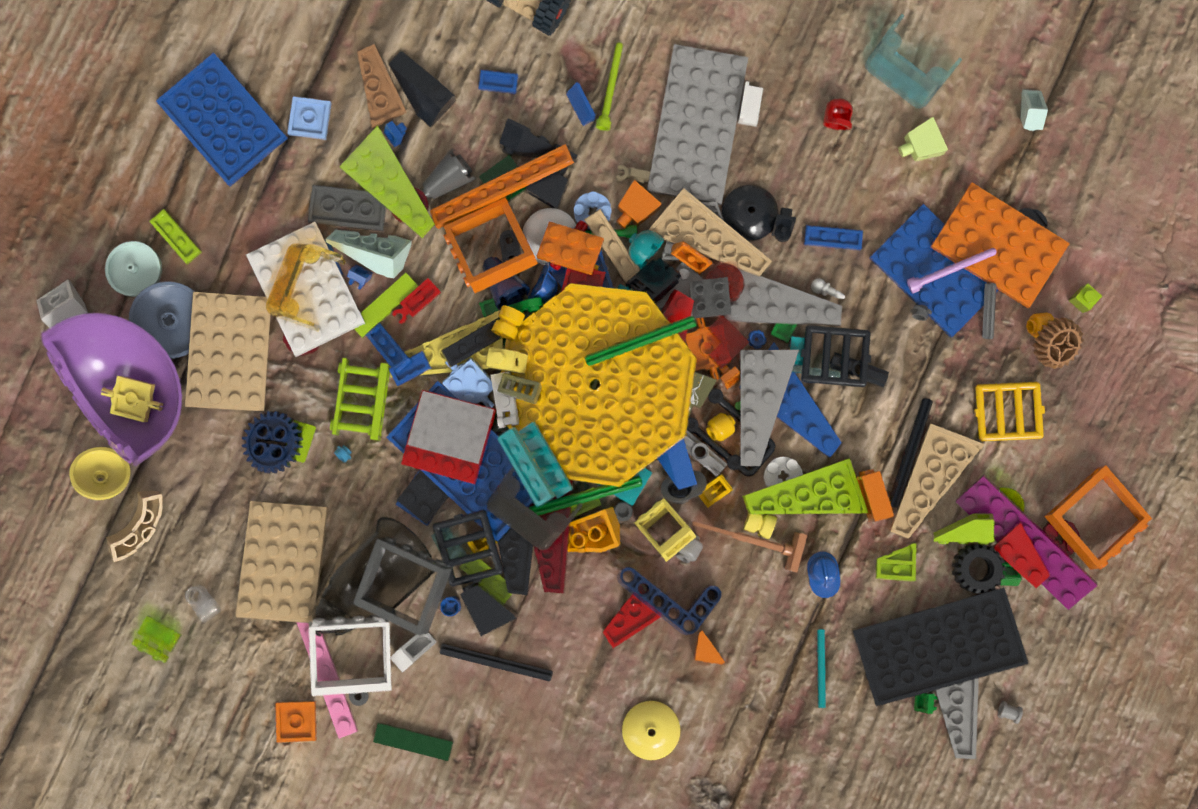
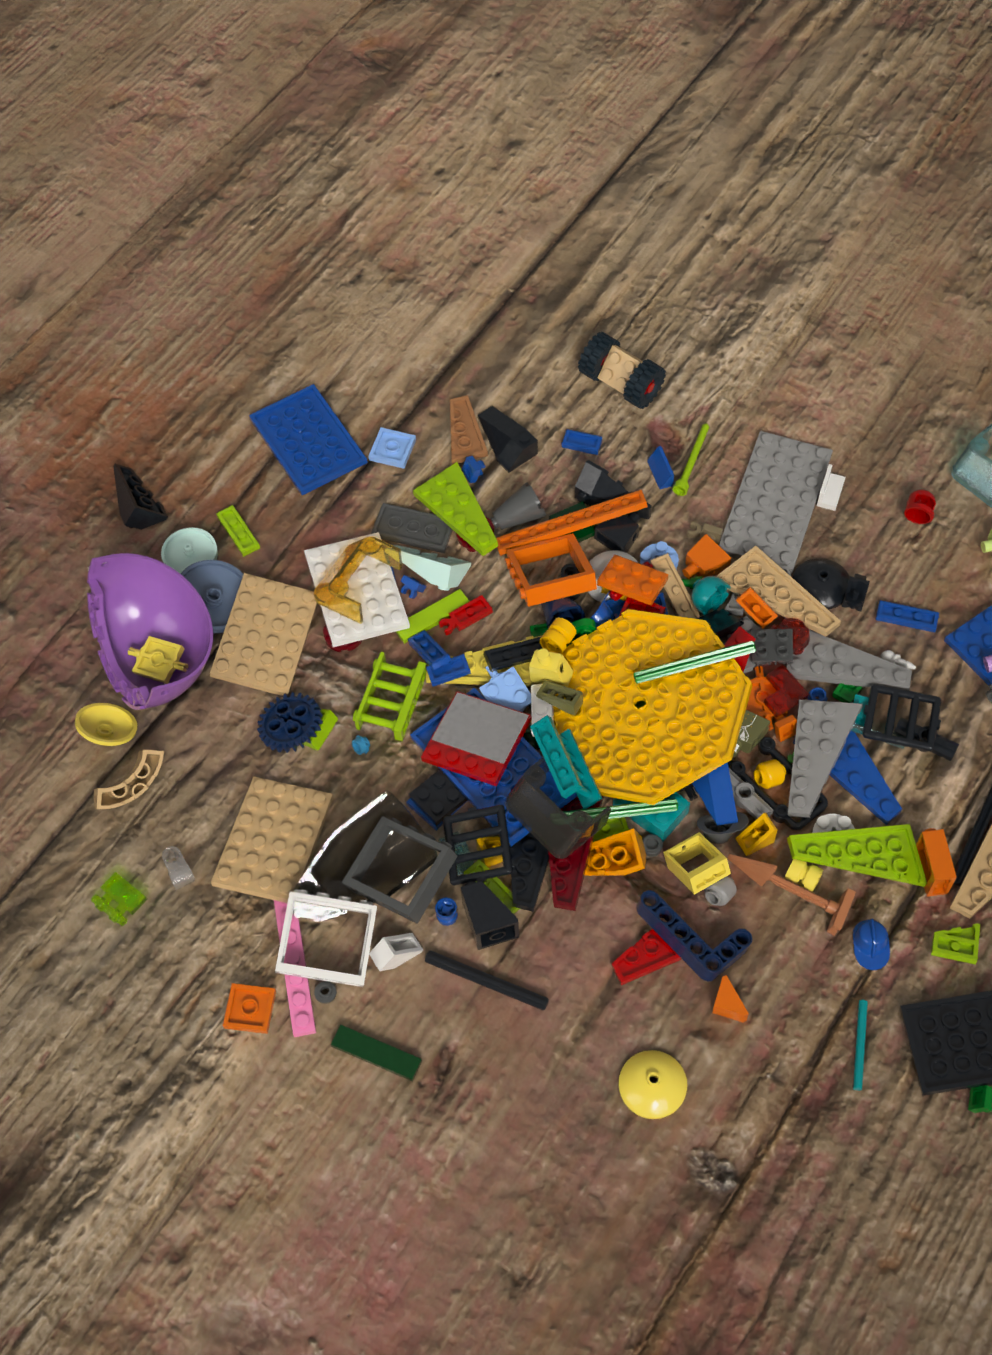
camera: 10 degrees right, 25 degrees down
none -> black wedge [113,463,168,530]

